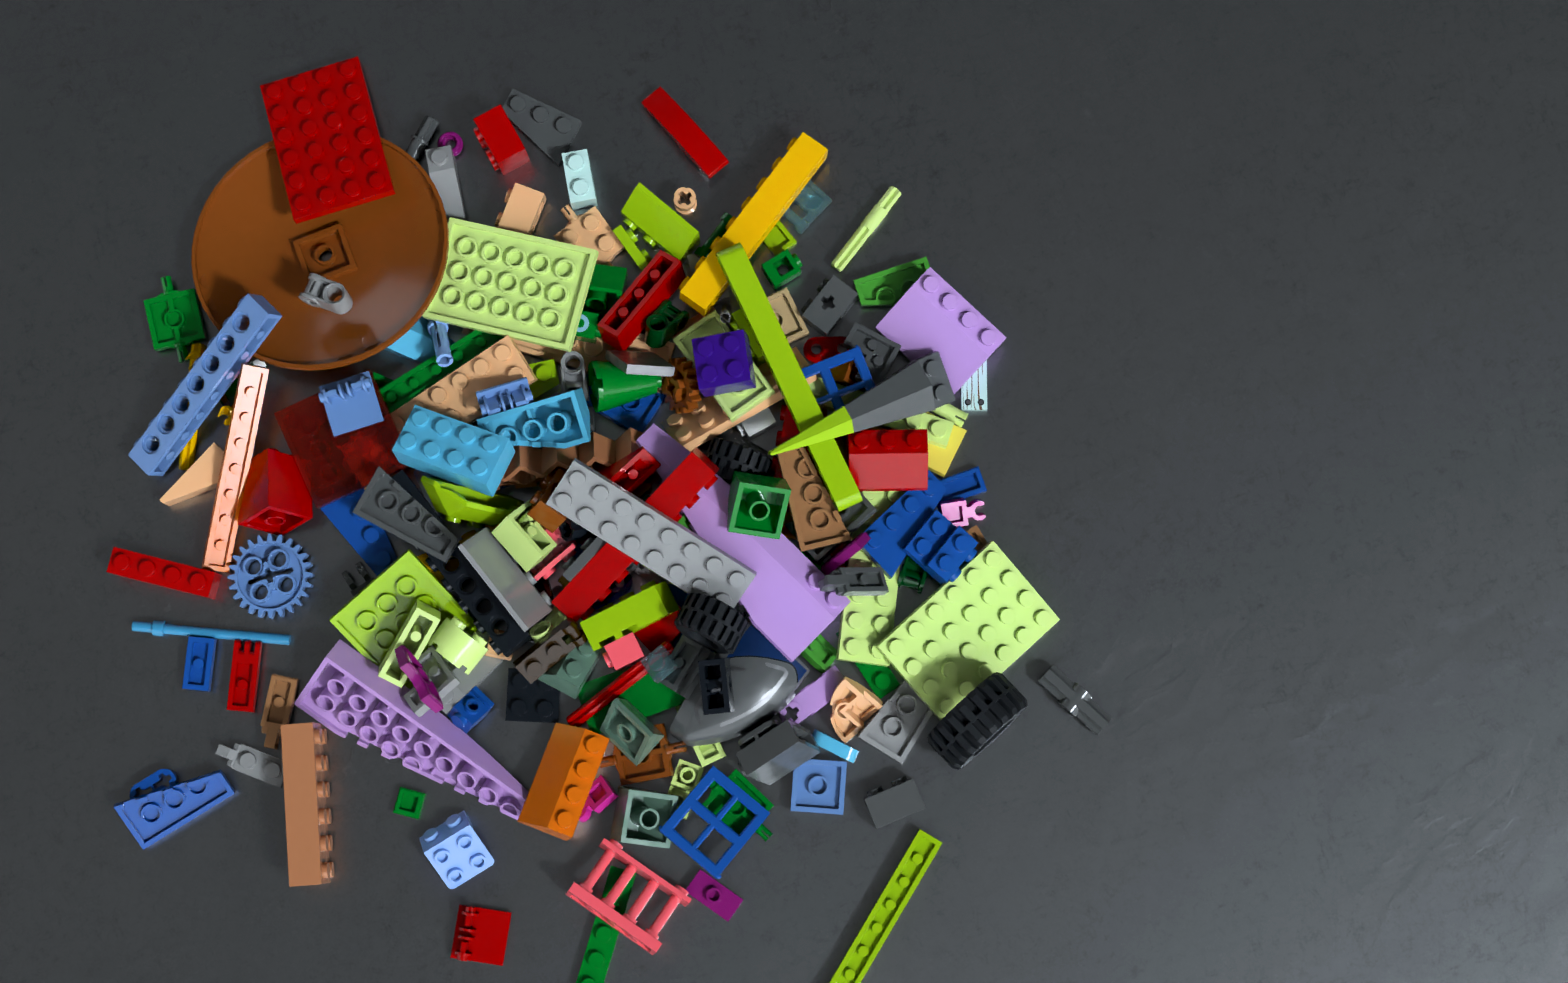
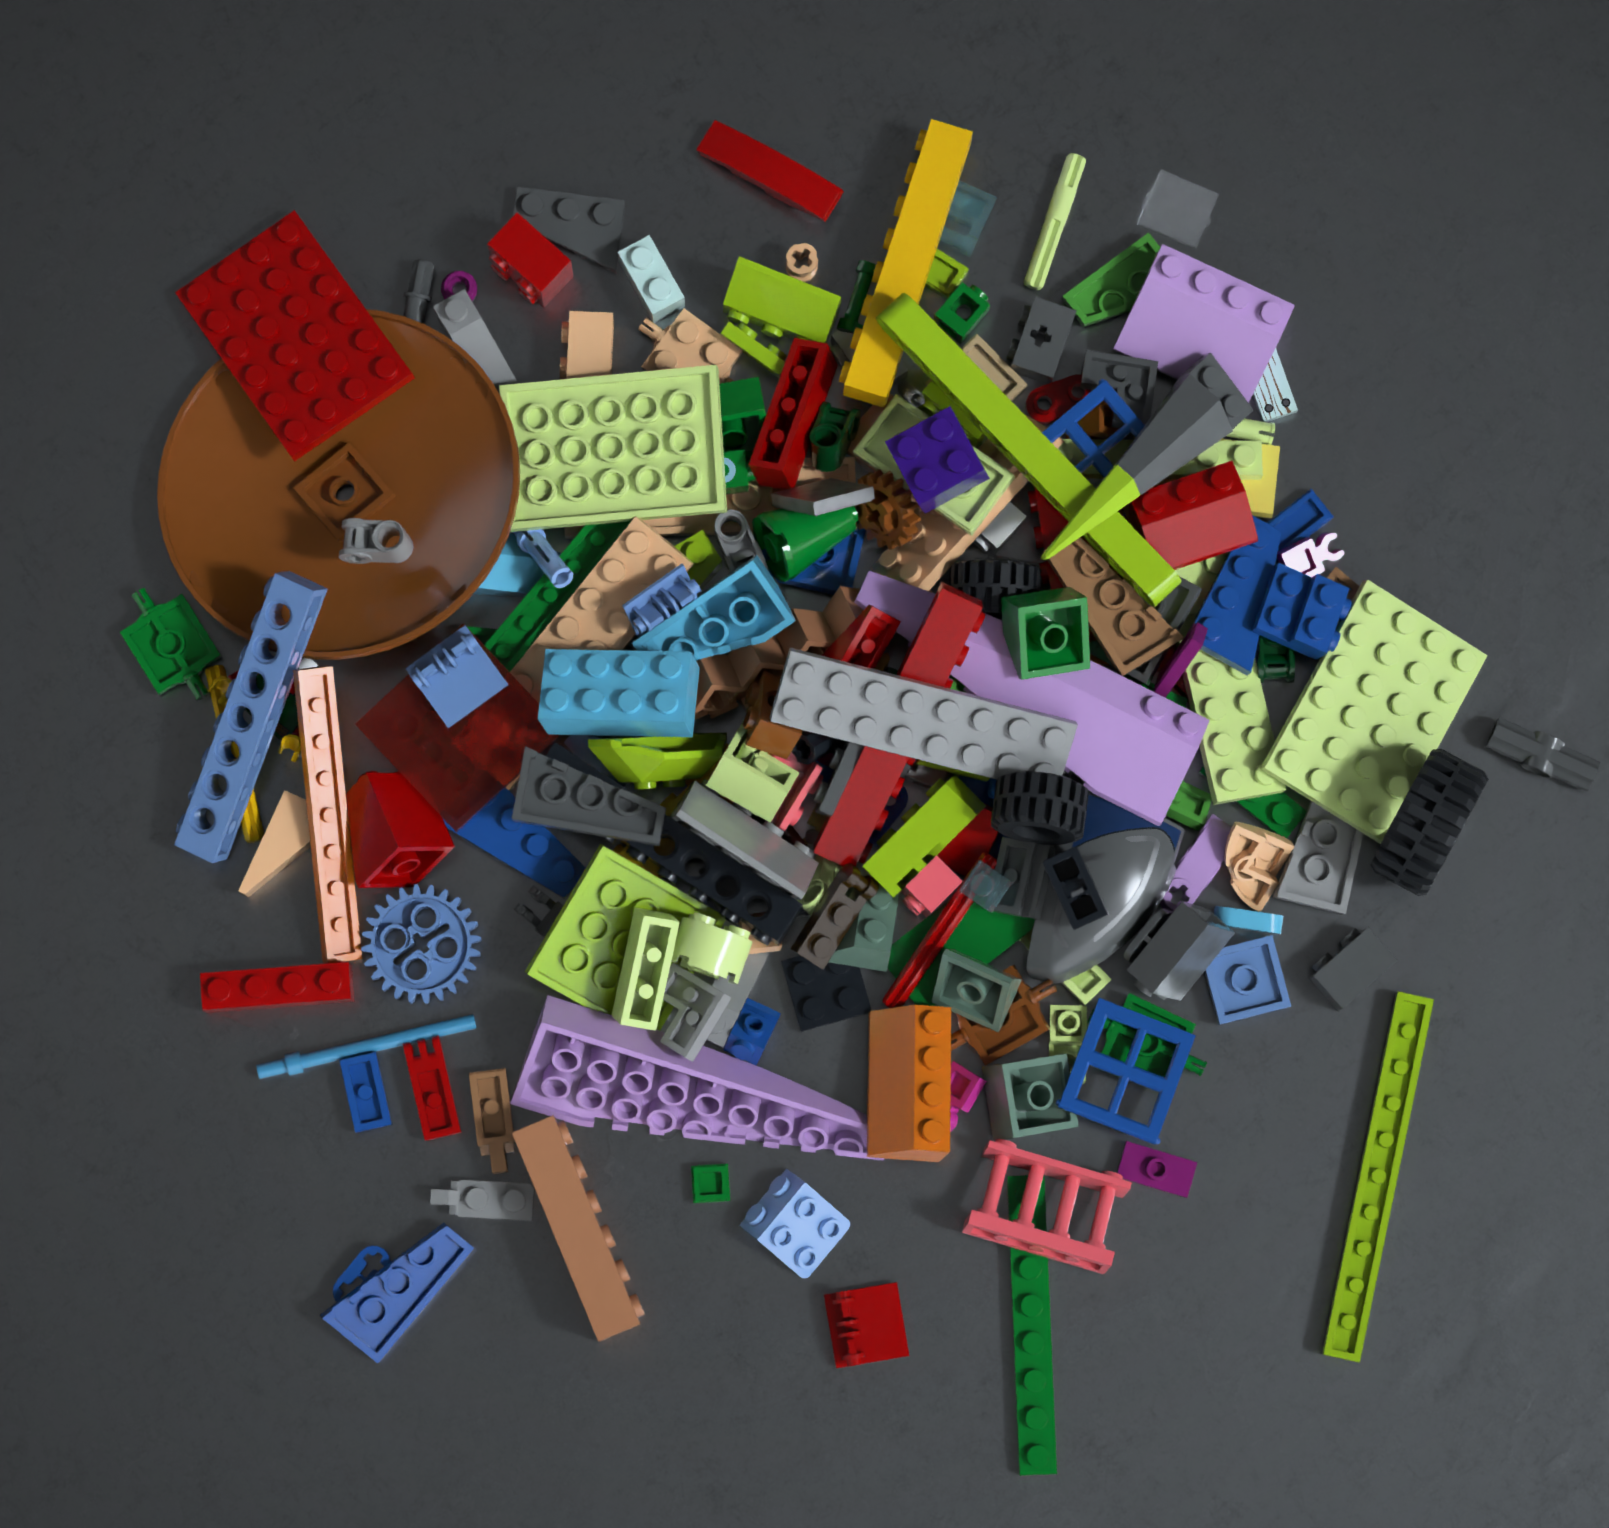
camera: 25 degrees left, 0 degrees up
magenta tile [395,645,444,713] -> none
dark grey hinge [818,567,889,596] -> none
none -> clear piece [1138,170,1219,249]

